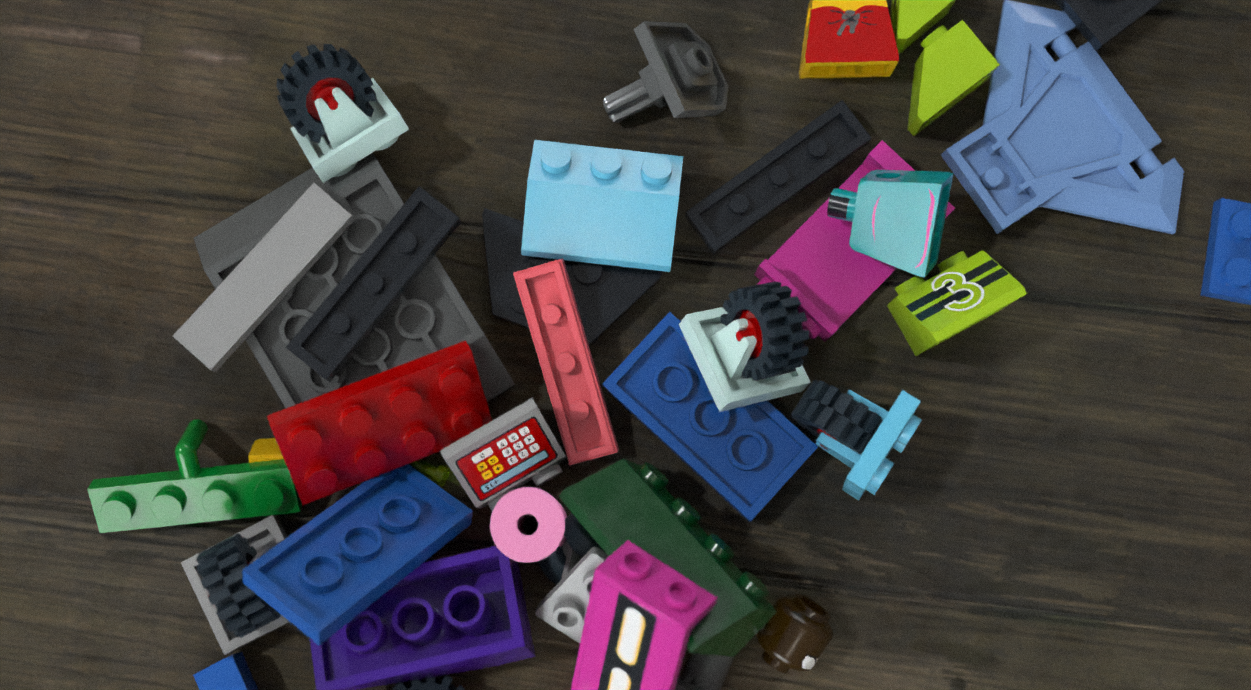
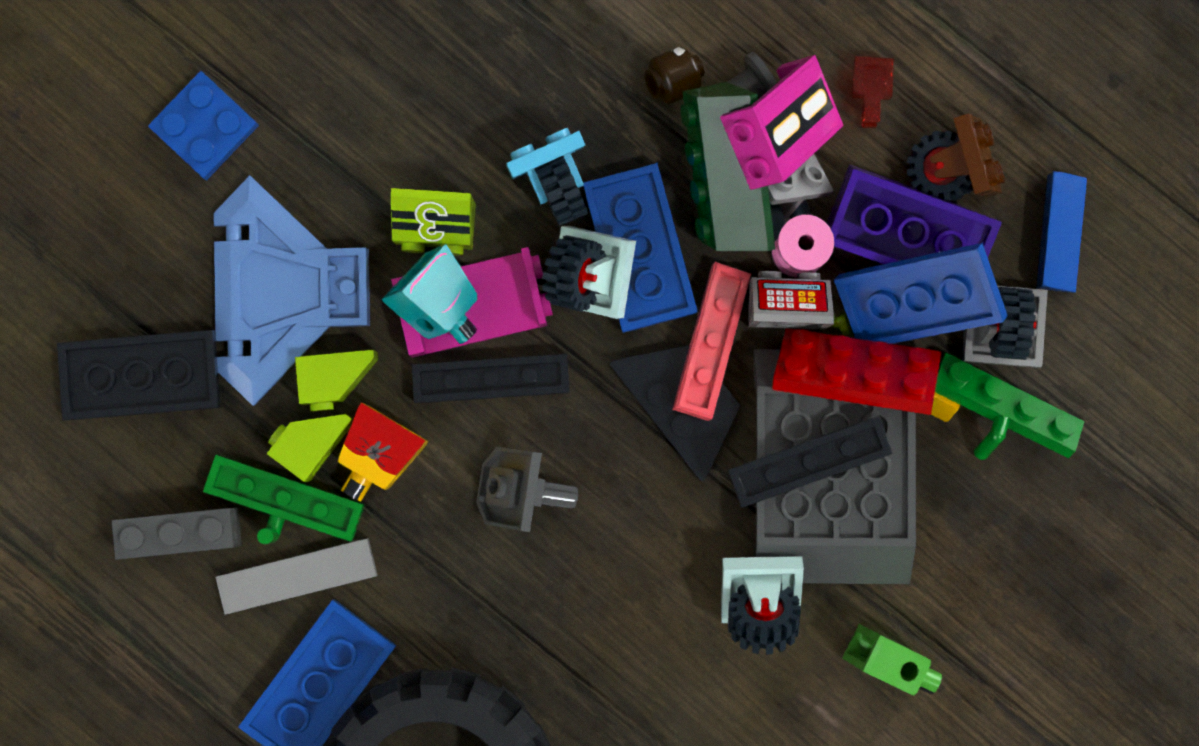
camera: 145 degrees left, 5 degrees up
light grey tile [173,183,355,372] -> none
medium azure slope [521,140,683,272] -> none
none -> bright green torso [842,624,942,696]

